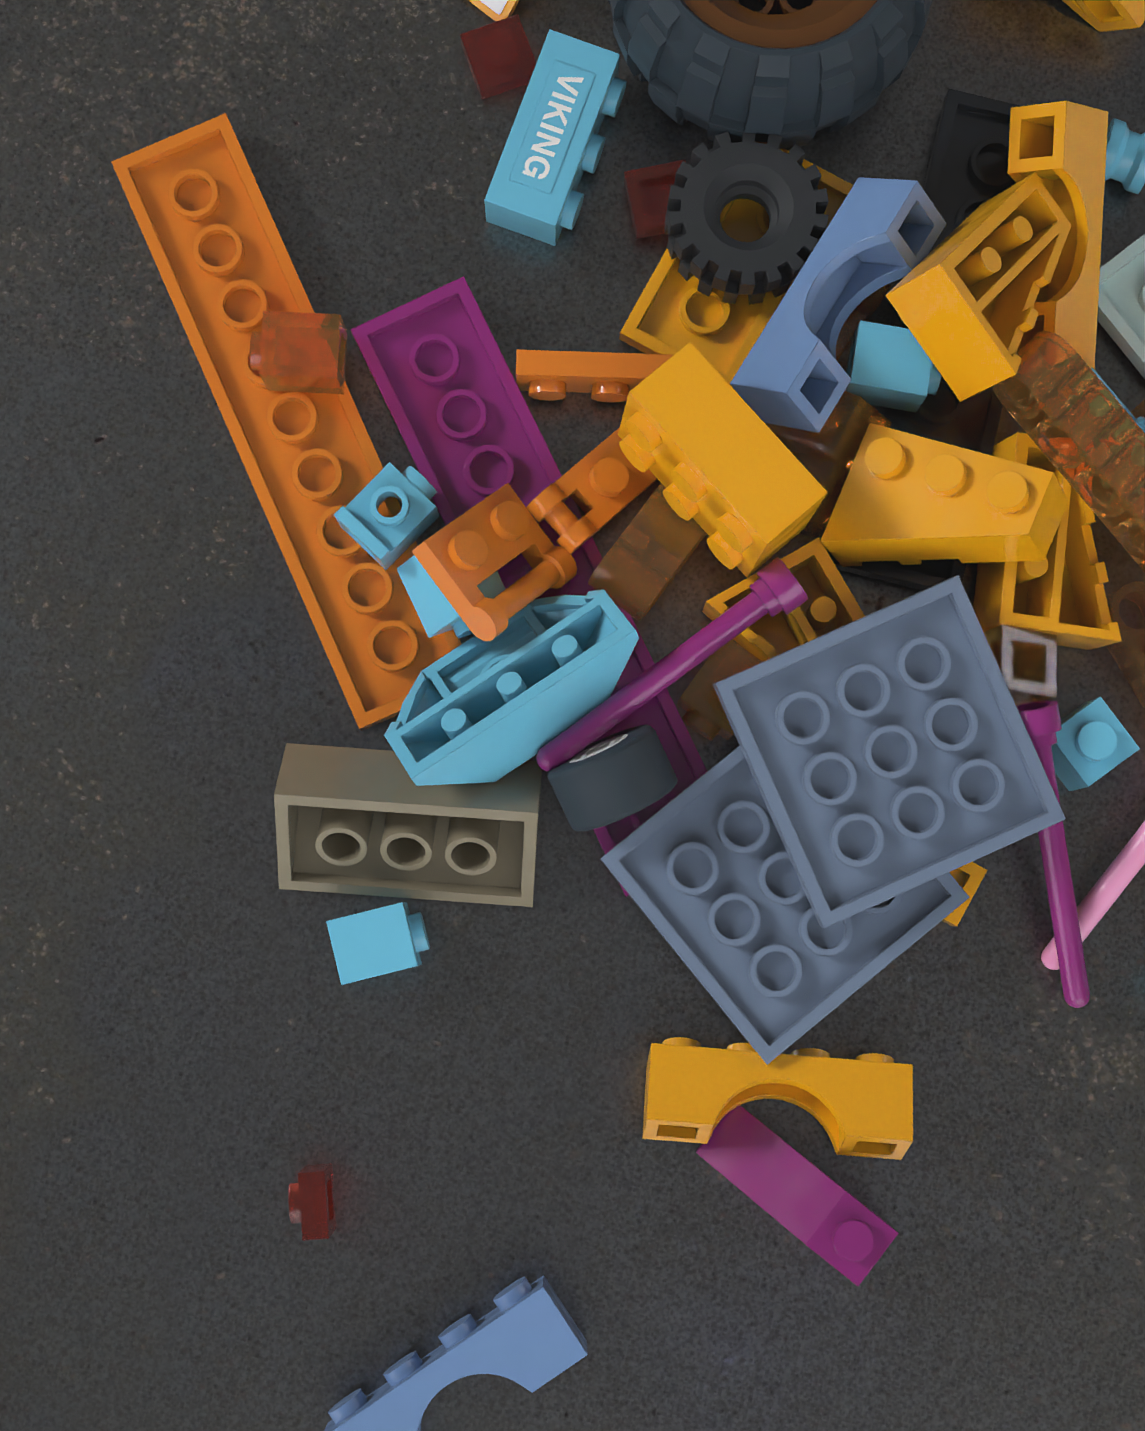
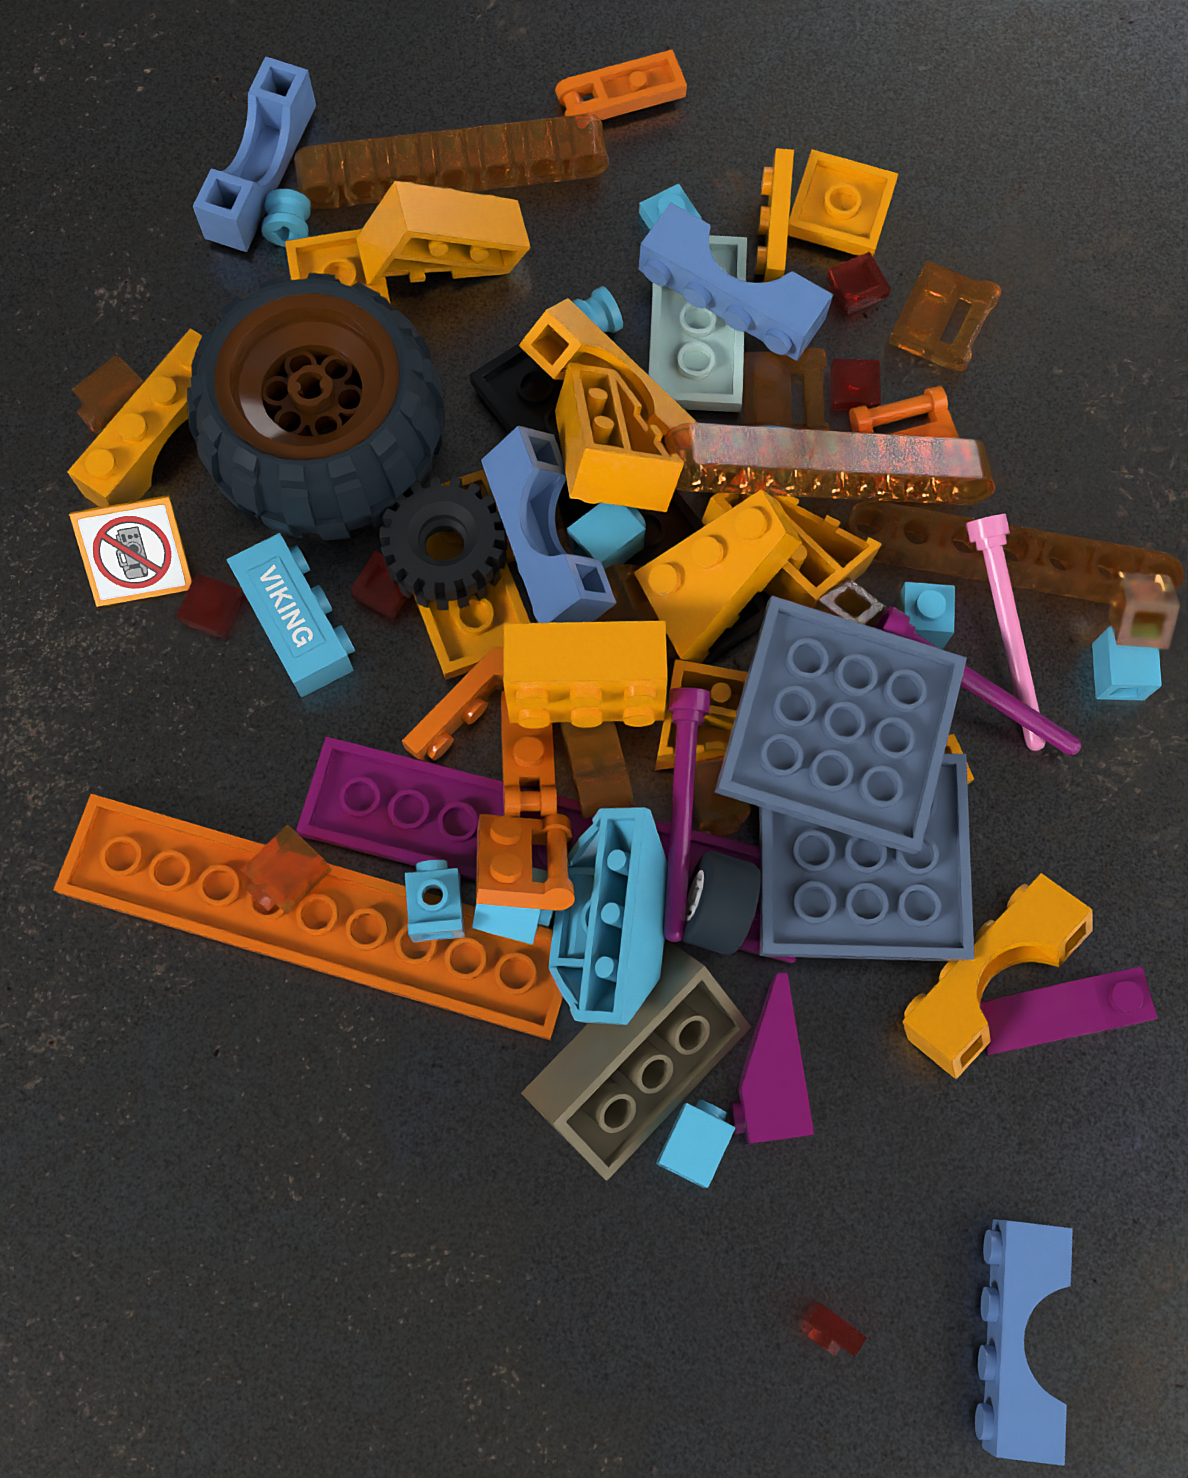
camera: 50 degrees left, 10 degrees down
none -> magenta slope [729,972,814,1145]

